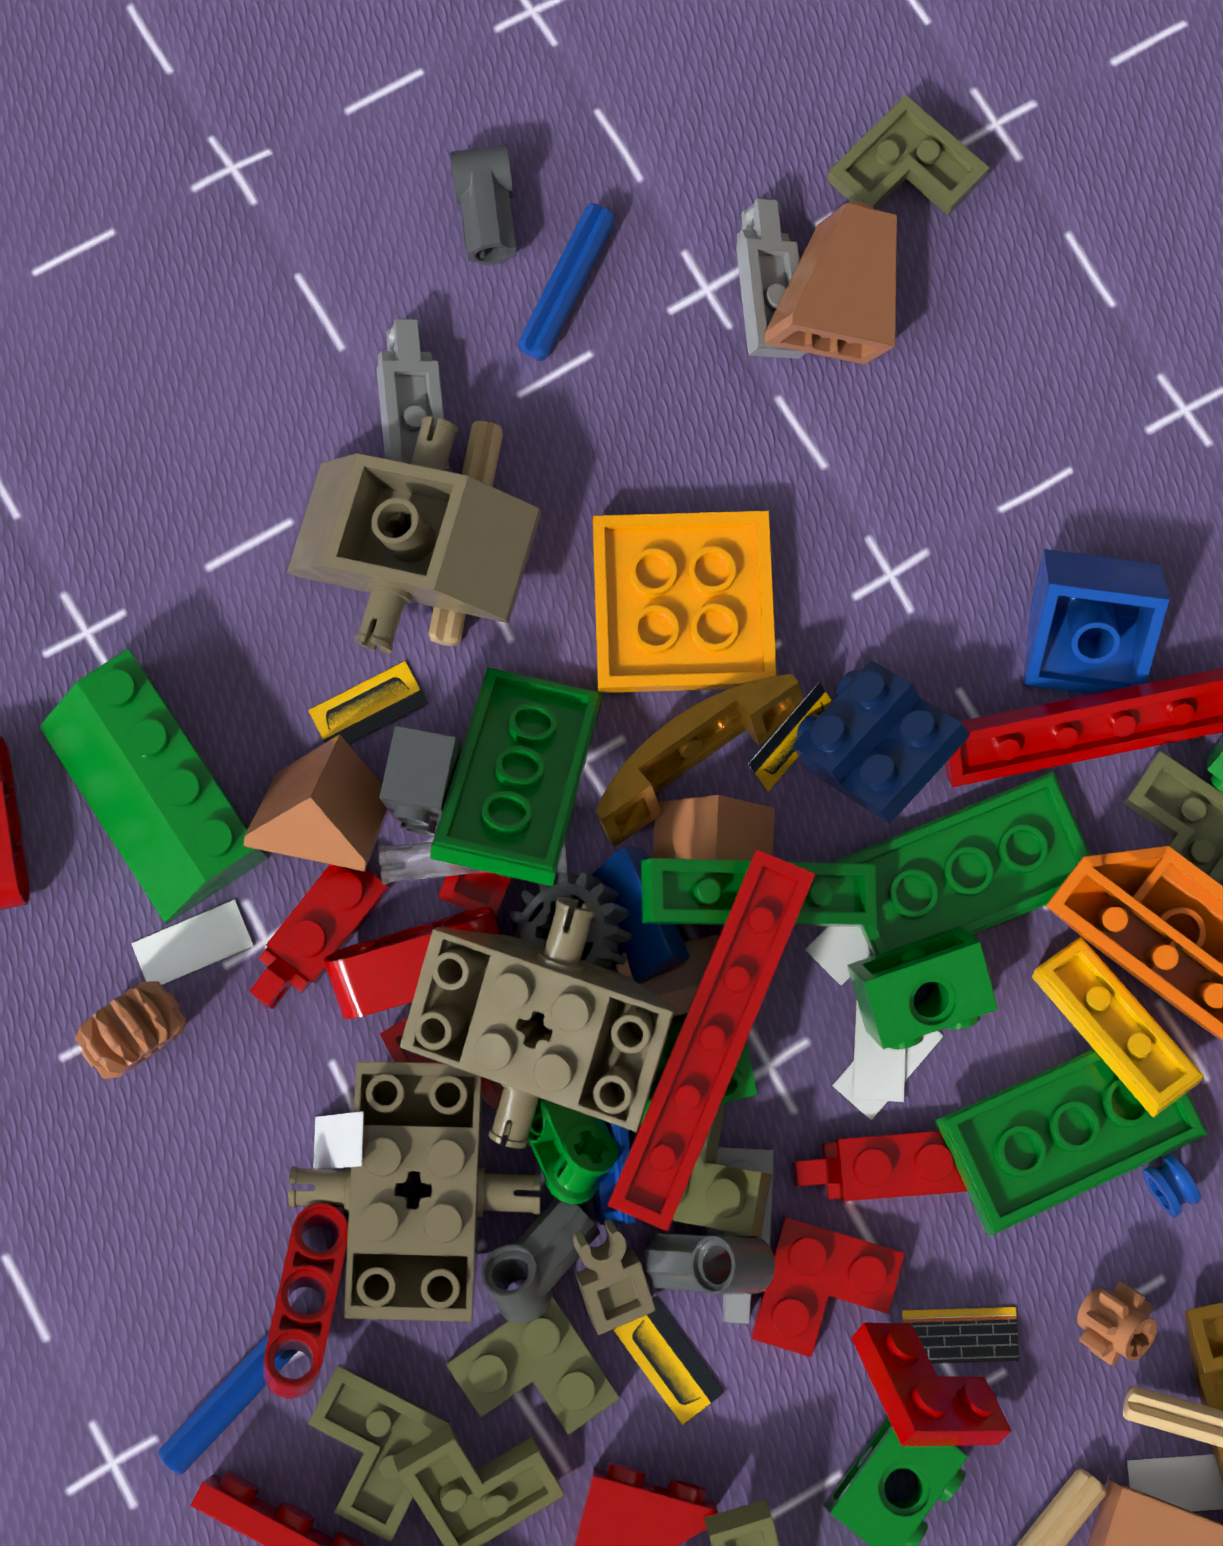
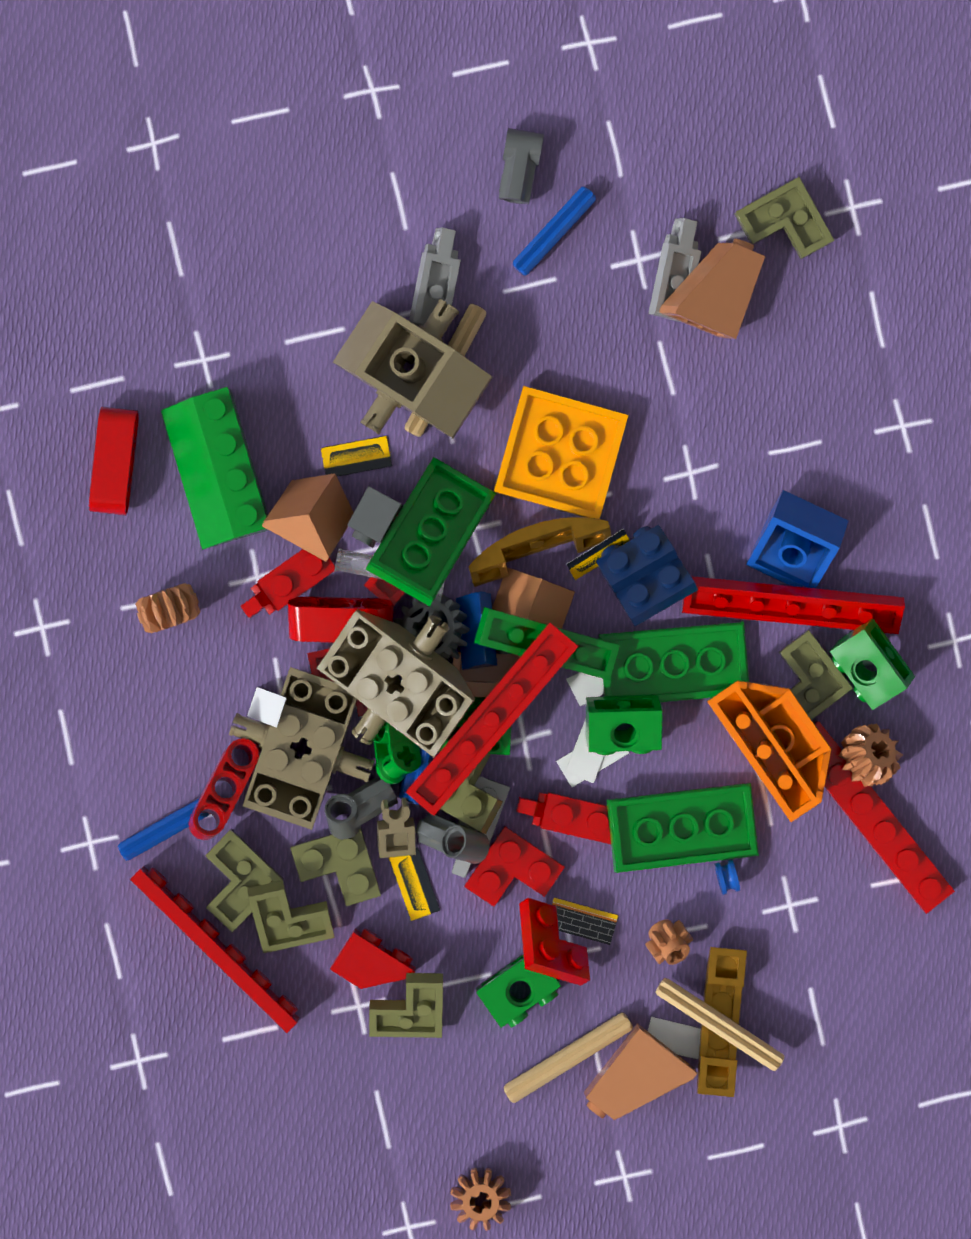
camera: 20 degrees right, 10 degrees up
white sticker [131,899,253,985] -> none
yellow tile [1032,937,1204,1118] -> none

